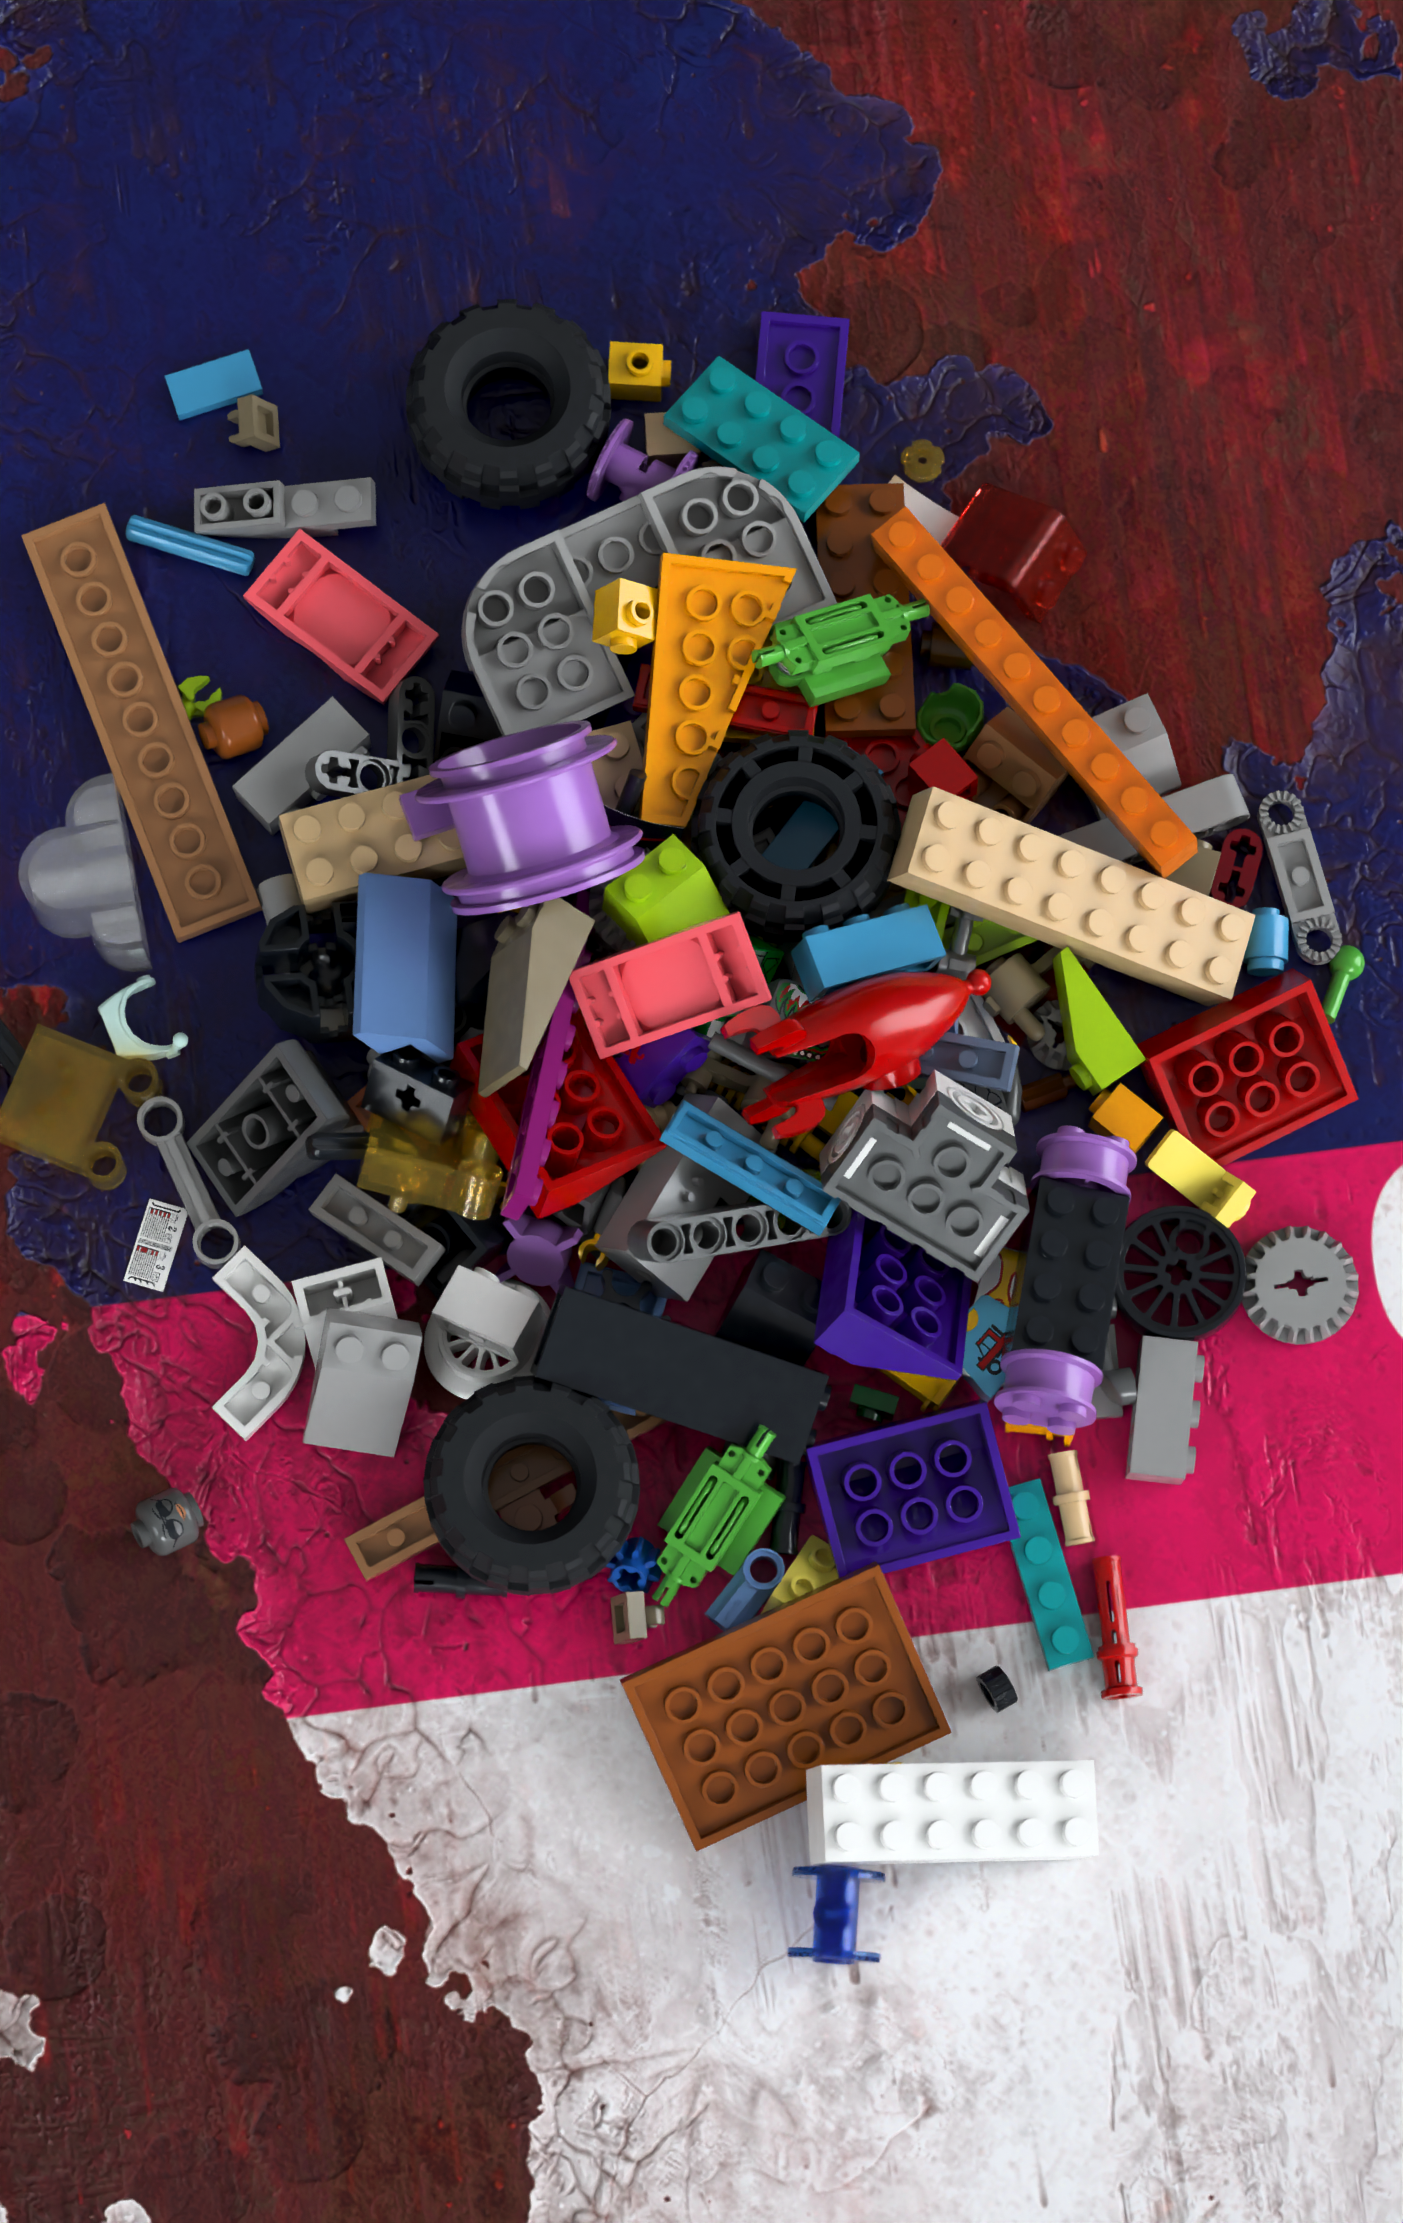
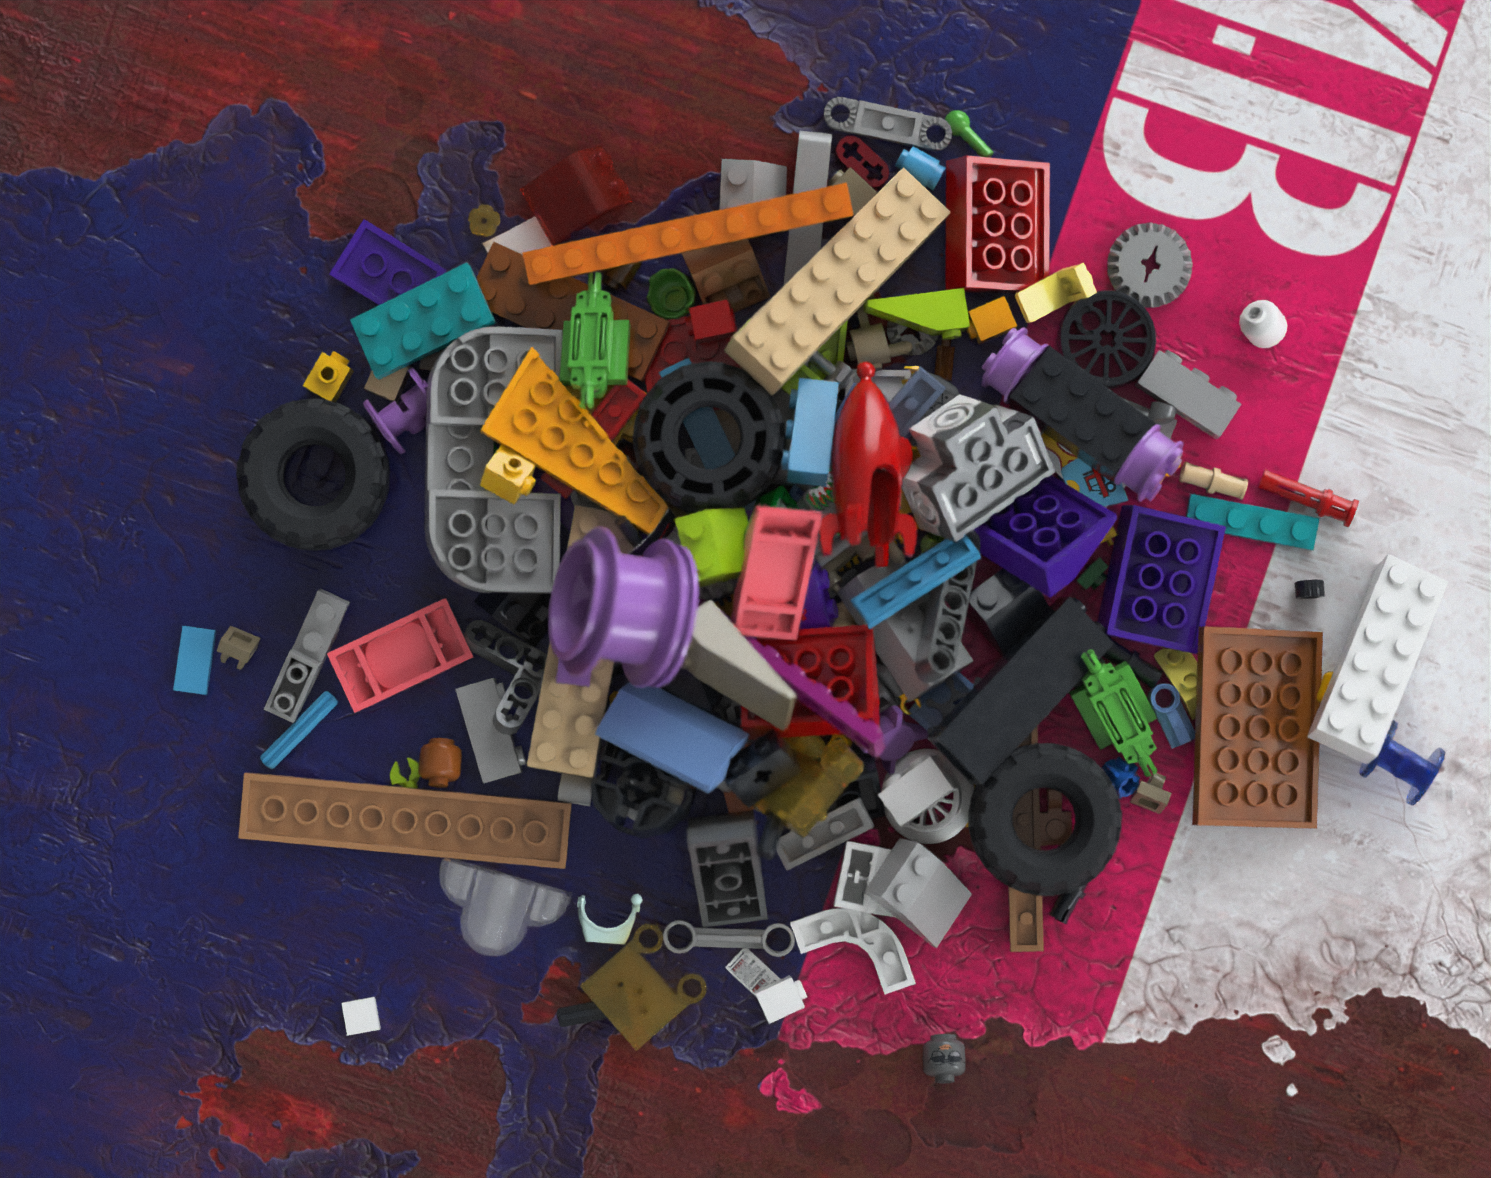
camera: 60 degrees left, 10 degrees up
none -> white brick [754,975,807,1024]
none -> white head [1239,300,1287,348]

